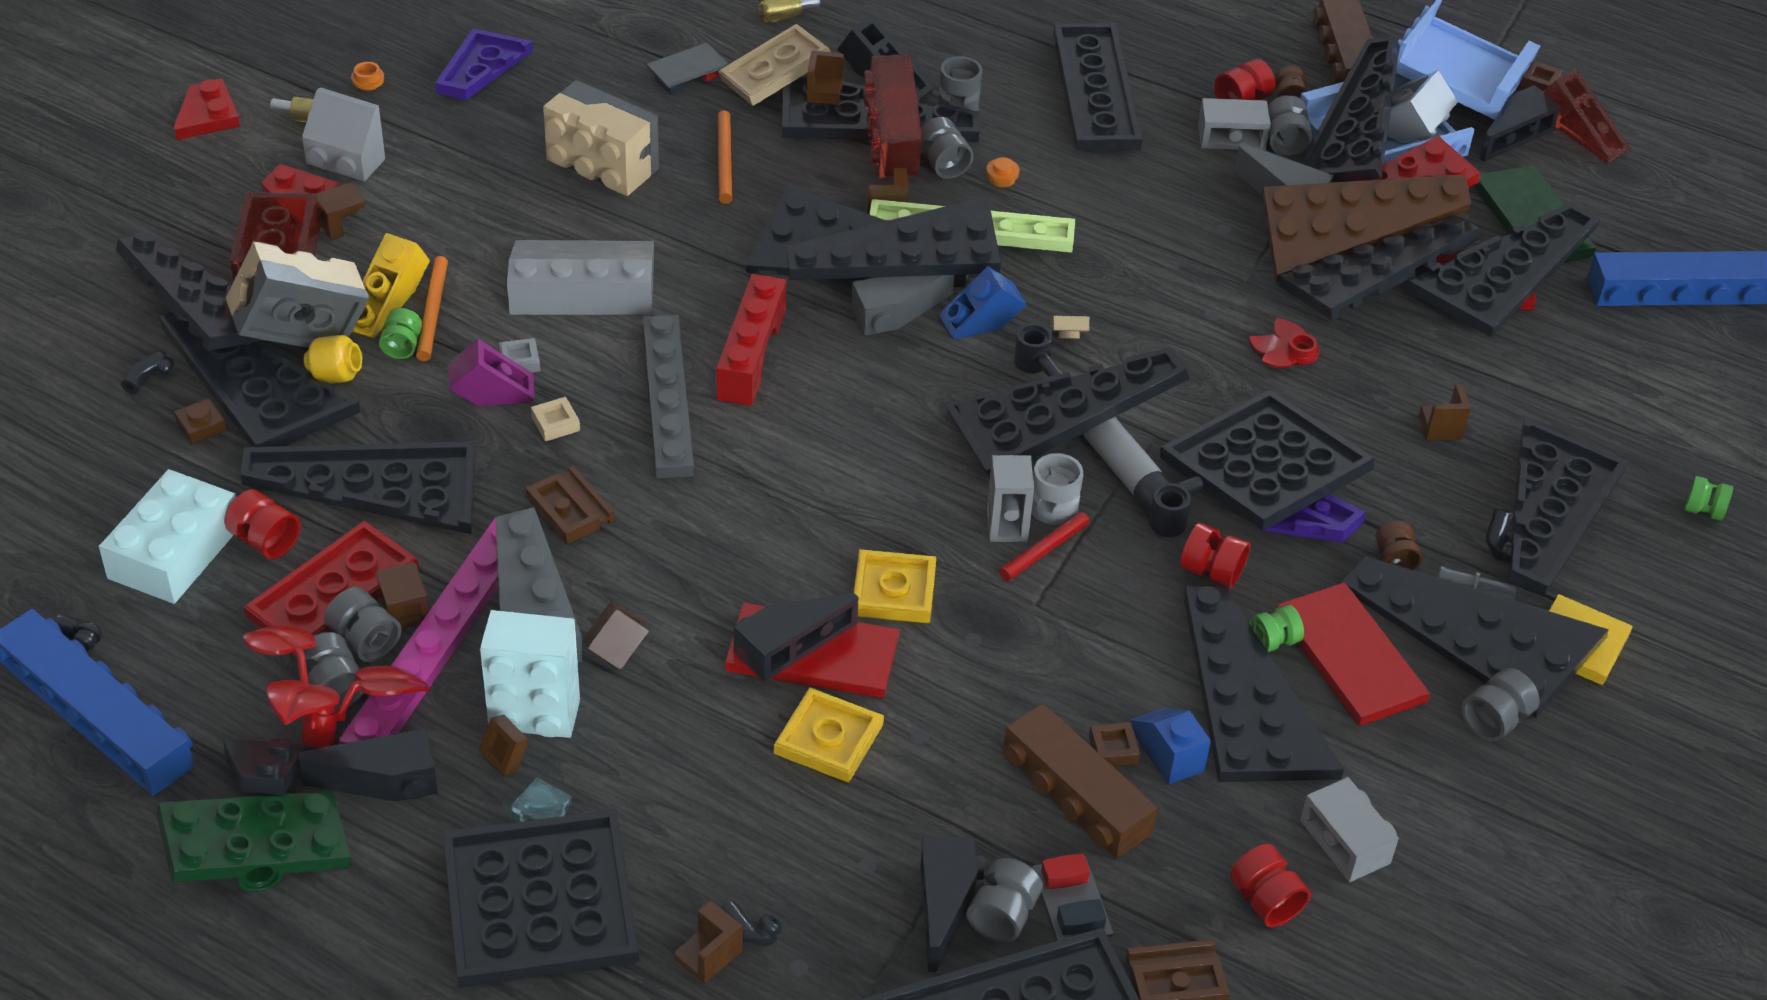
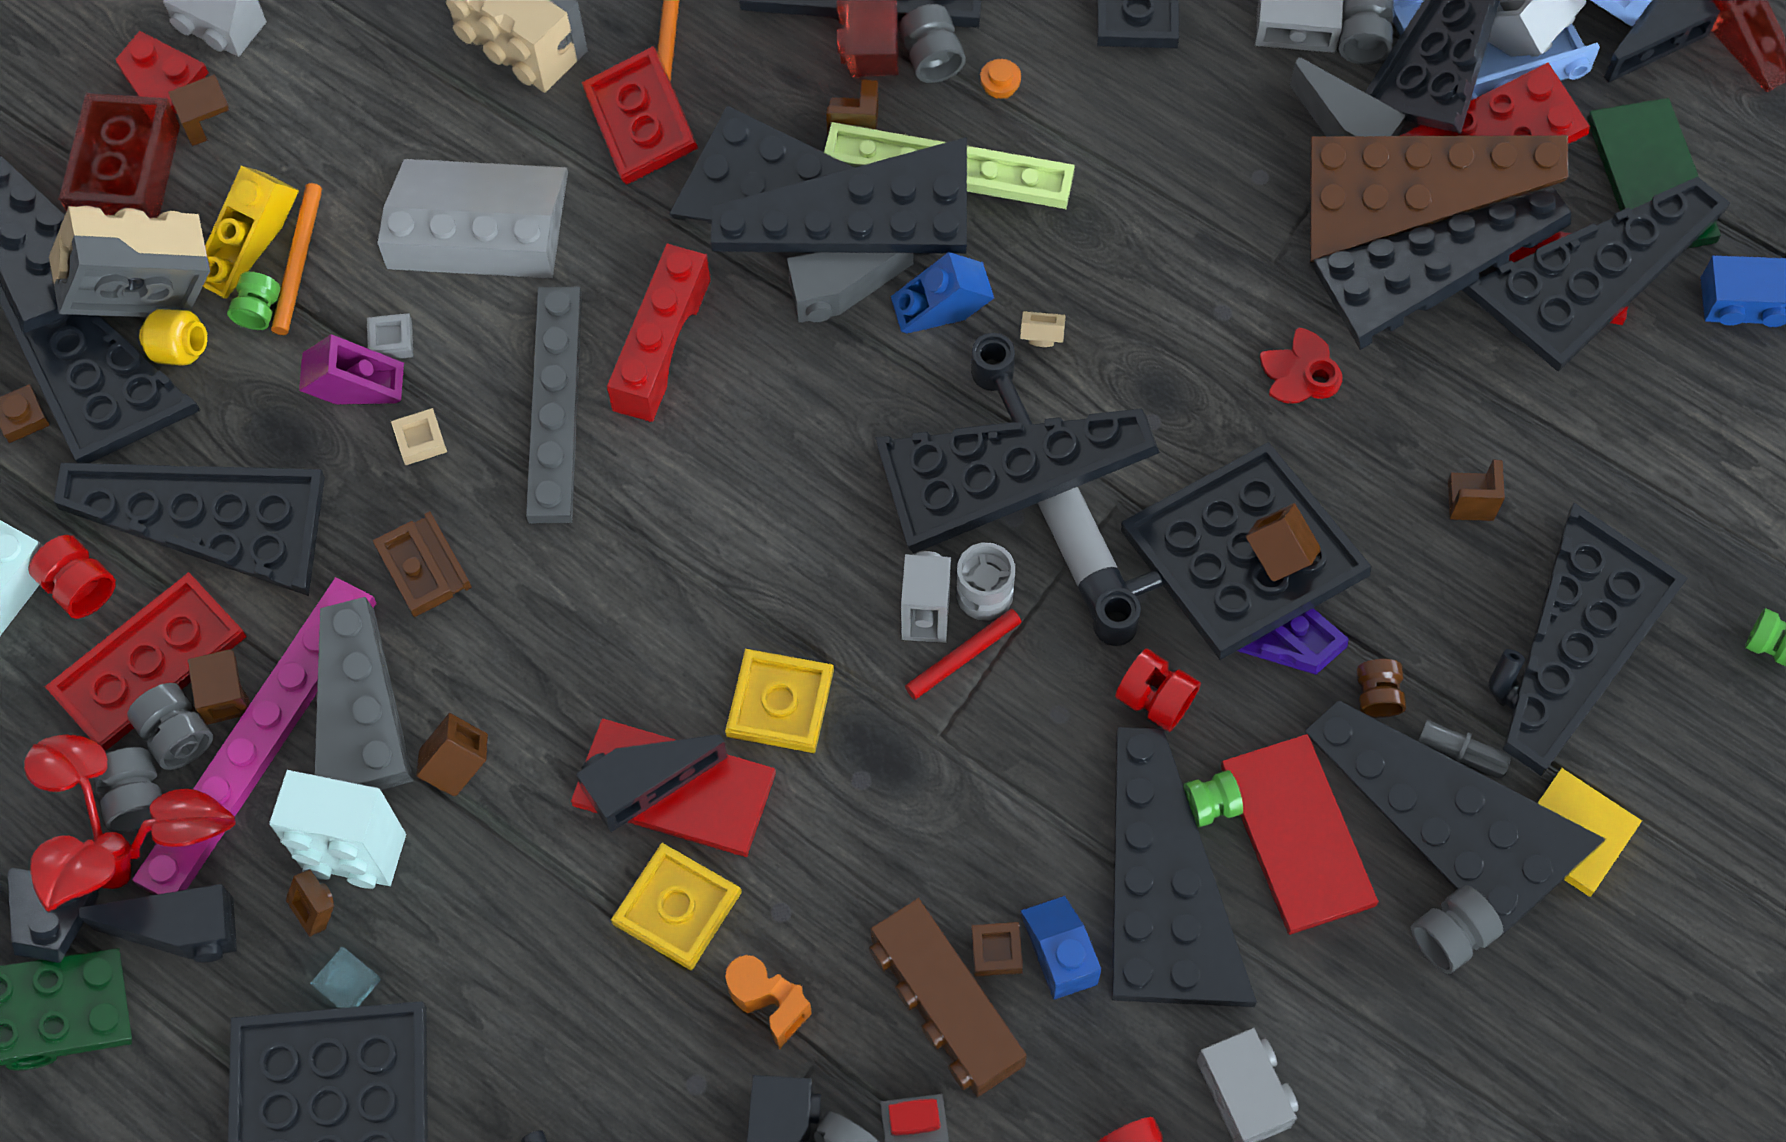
camera: 10 degrees right, 20 degrees up
none -> red tile [582,46,699,185]
none -> orange leg [725,955,812,1049]
none -> reddish brown panel [1246,503,1321,581]

